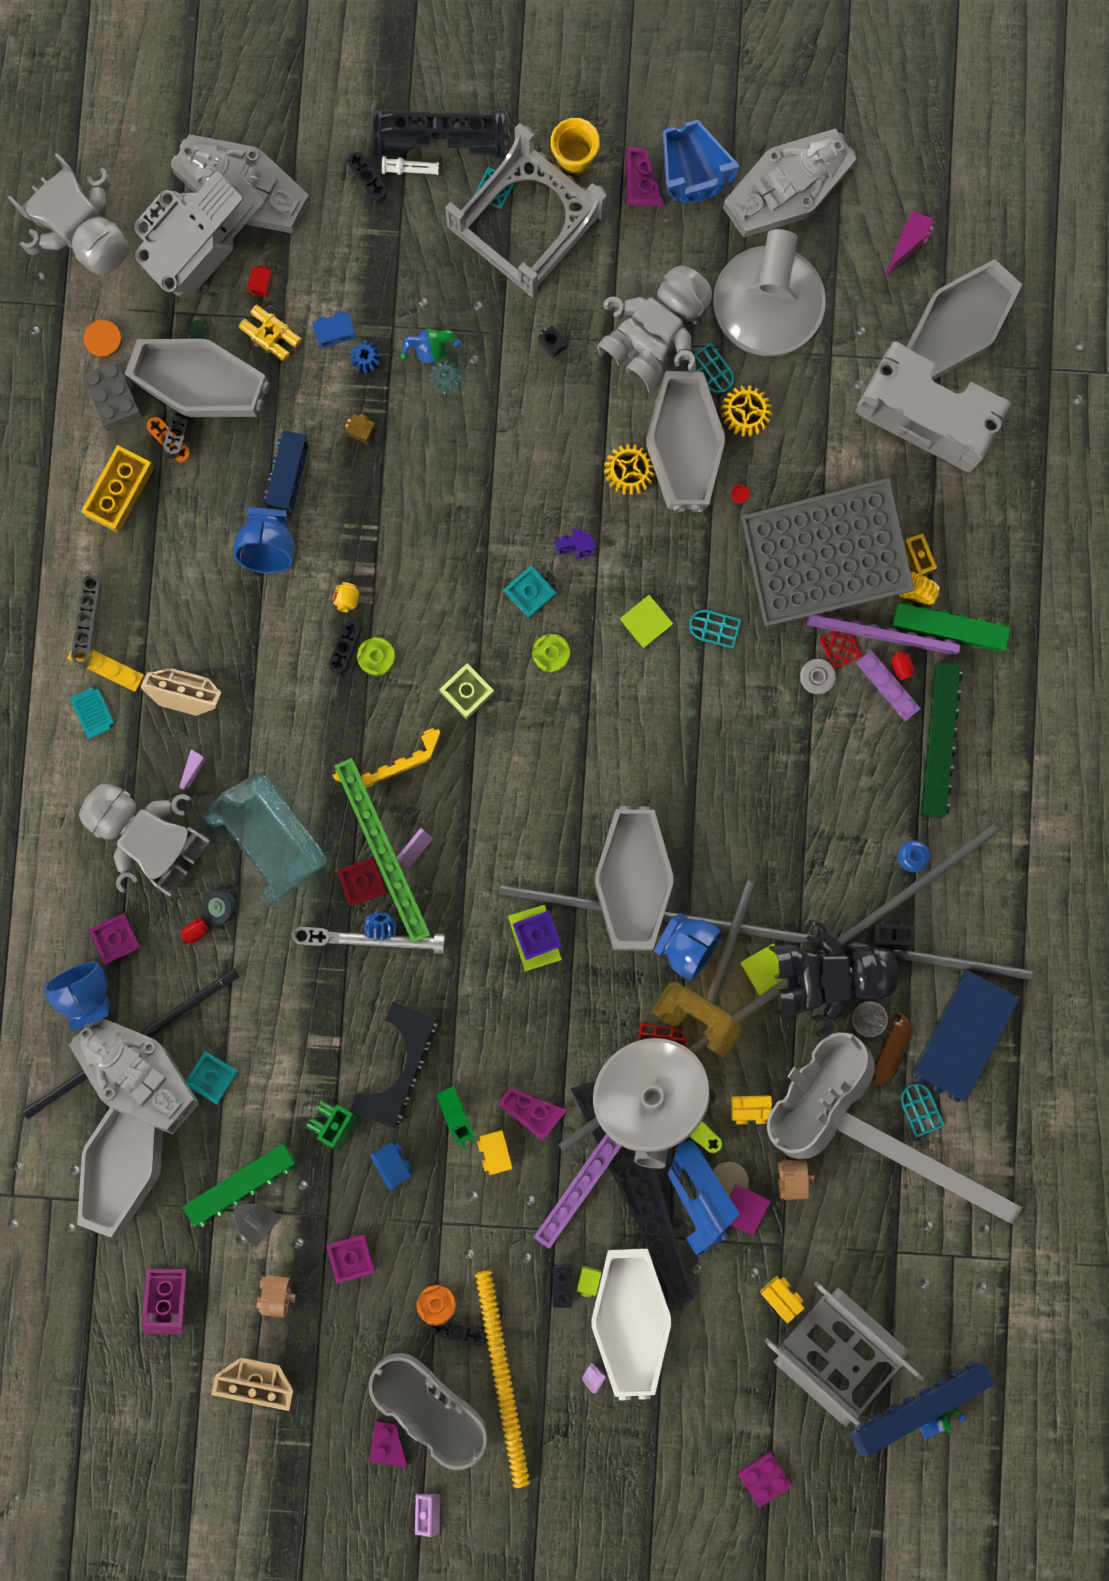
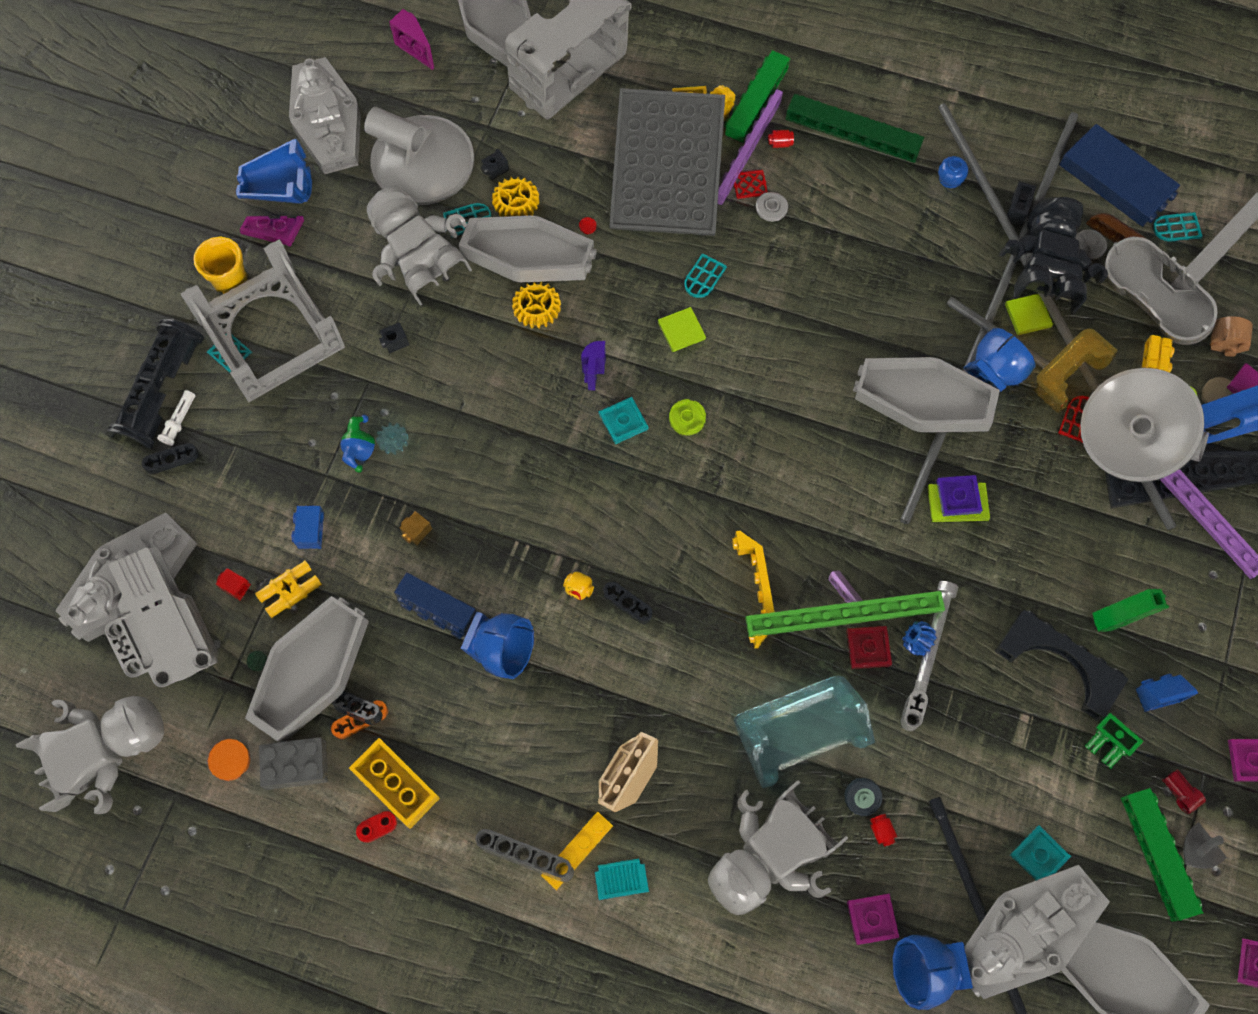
camera: 70 degrees left, 15 degrees down
lavender slope [179,750,207,791] -> none
blue gear [349,340,381,373] -> none
lime tile [357,637,396,676] -> none
yellowish green brick [440,663,494,720] -> none
yellow brick [477,1130,512,1175] -> none
magenta wing [497,1088,567,1141] -> none
medium lavender plate [856,650,921,721] -> none
none -> red plate [356,811,397,843]
none -> black brick [480,149,509,180]
none -> dark red piece [1162,769,1206,814]

